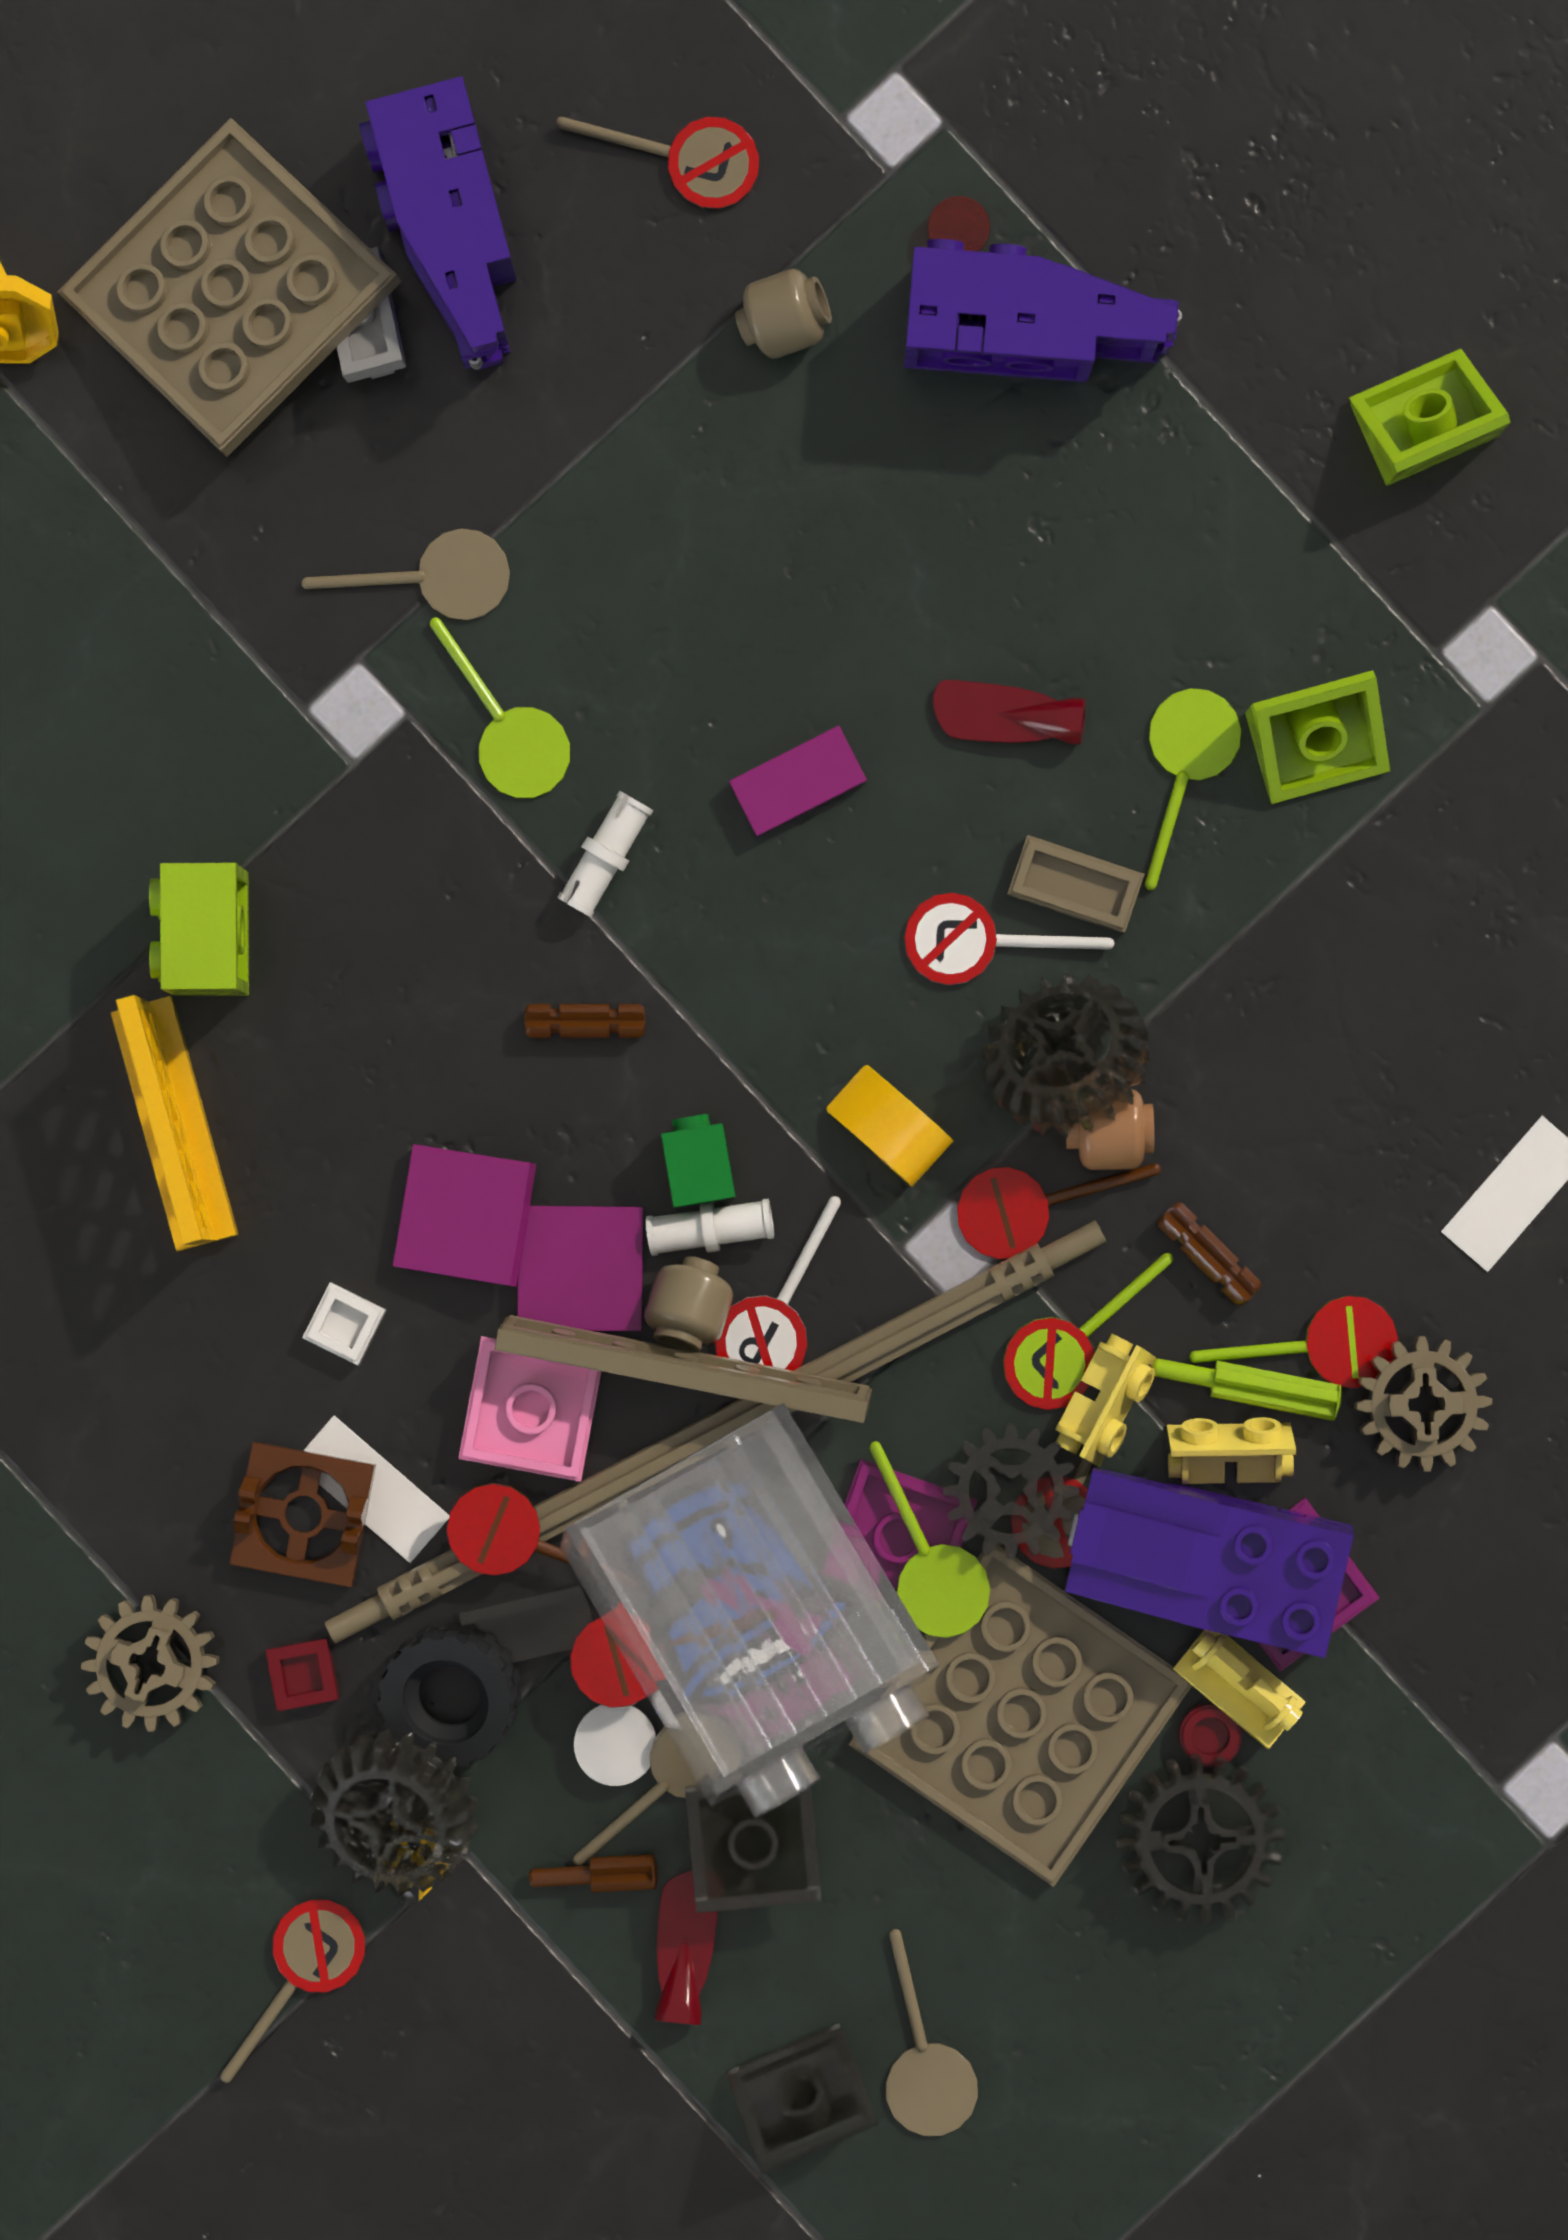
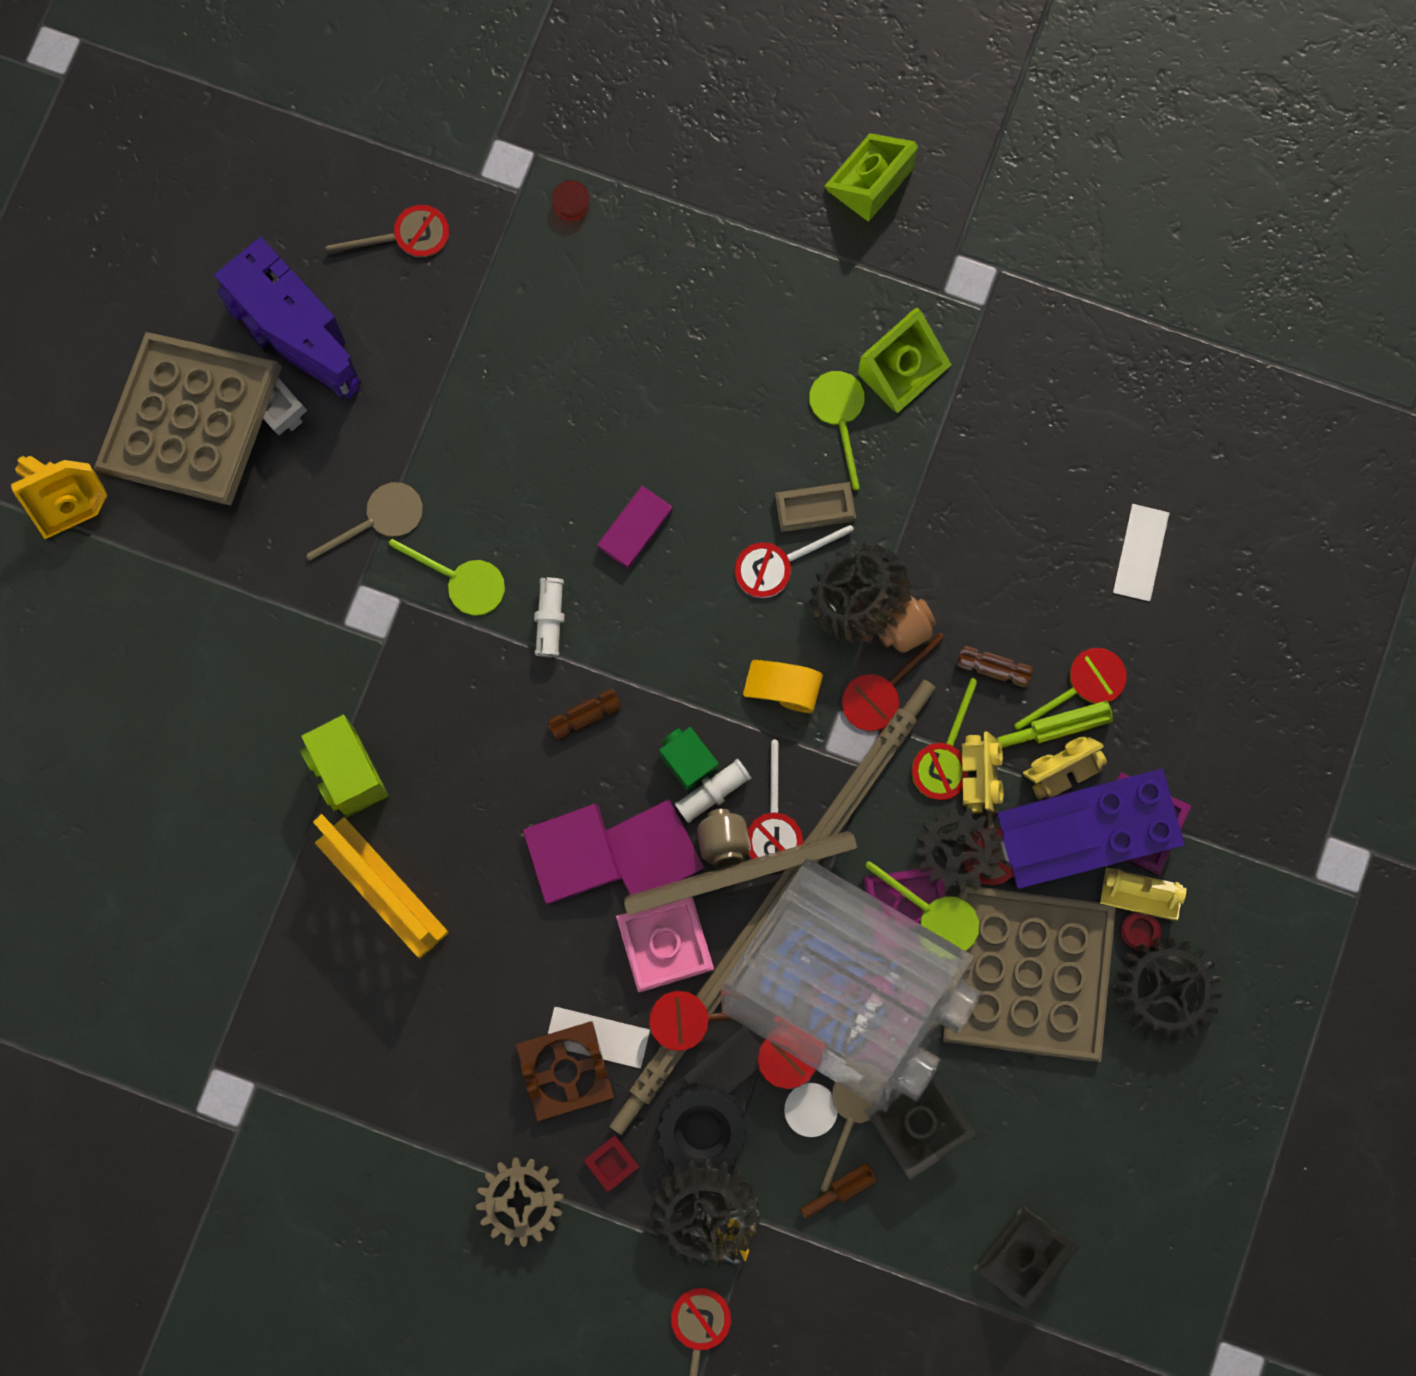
camera: 30 degrees left, 10 degrees down
white tile [302,1282,387,1365] -> none
dark red piece [655,1869,721,2025] -> none
dark tan head [735,268,832,359] -> none
dark tan piece [886,1929,978,2136] -> none
dark purple piece [904,239,1182,382] -> none
dark red piece [933,680,1086,745] -> none
dark tan gear [1354,1336,1492,1472] -> none

